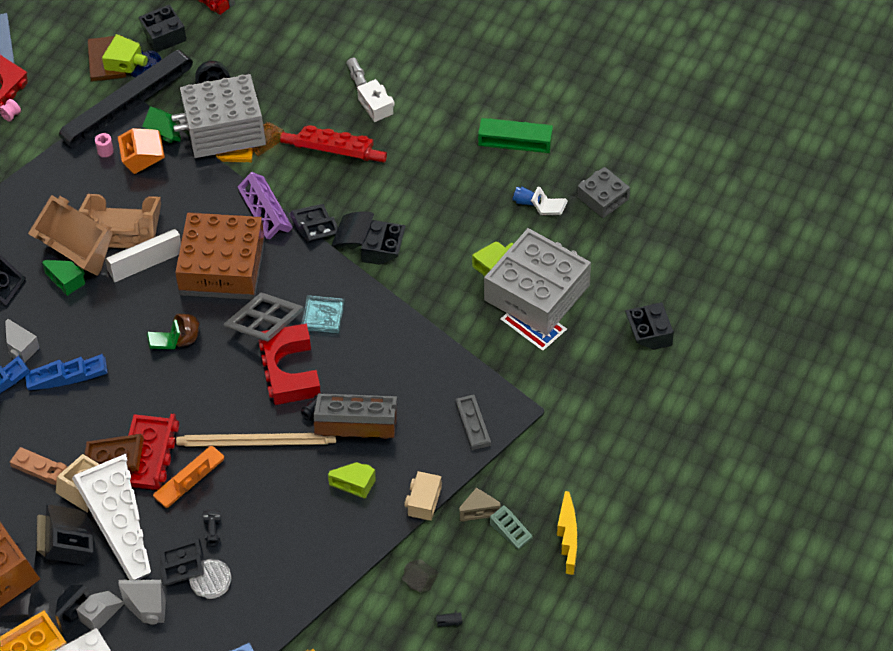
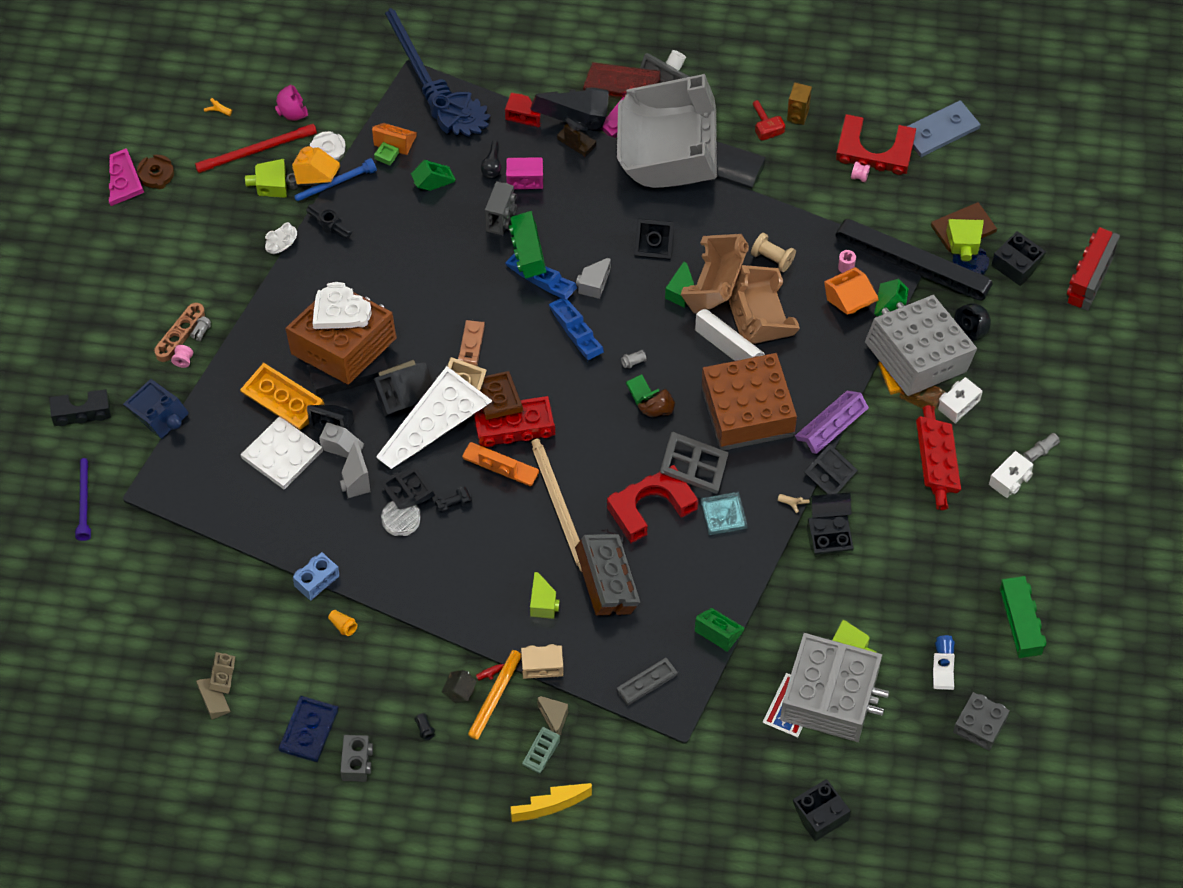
camera: 70 degrees right, 5 degrees up
none -> light orange axle [468,650,522,740]
none -> red helmet [476,664,504,680]
none -> light grey pin [621,350,646,369]
none -> green slope [695,608,745,652]
none -> tan piece [751,232,796,272]
none -> tan bar [778,494,810,513]
none -> white brick [938,377,982,423]

